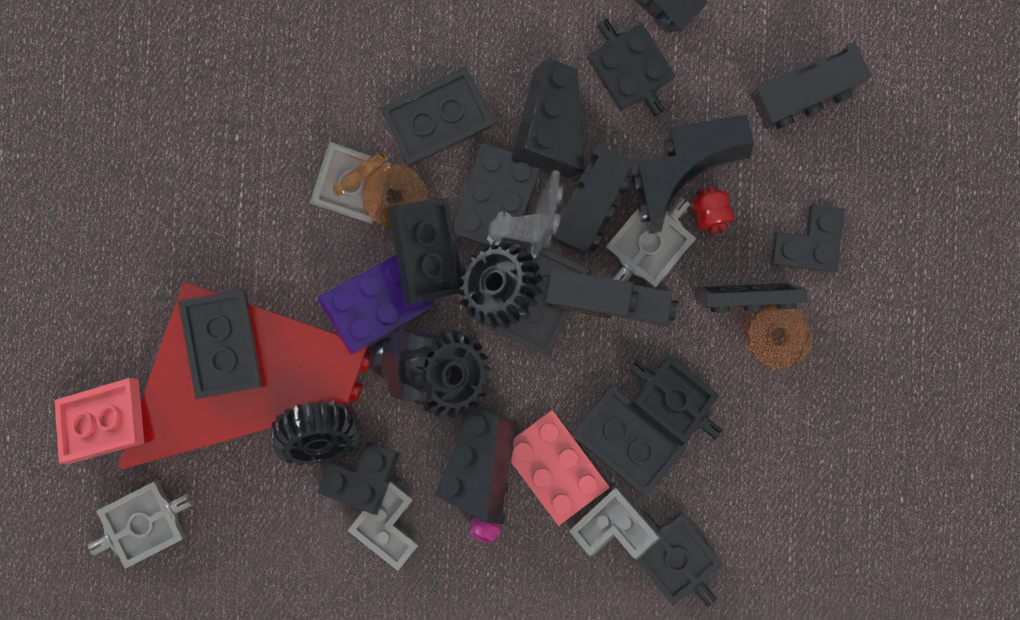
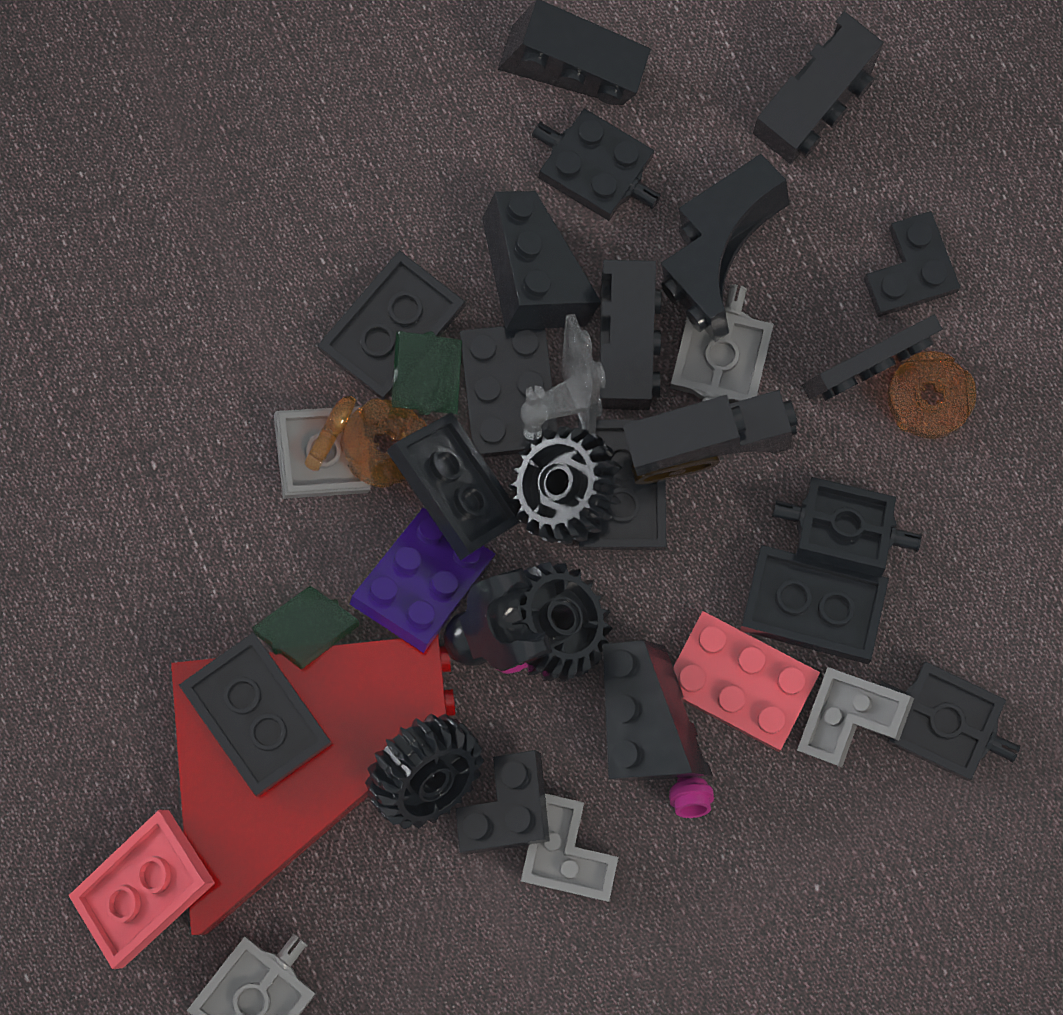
camera: 30 degrees left, 10 degrees down
red piece [690,186,735,235] -> none
none -> clear green piece [252,586,359,669]
none -> clear green piece [391,331,462,416]

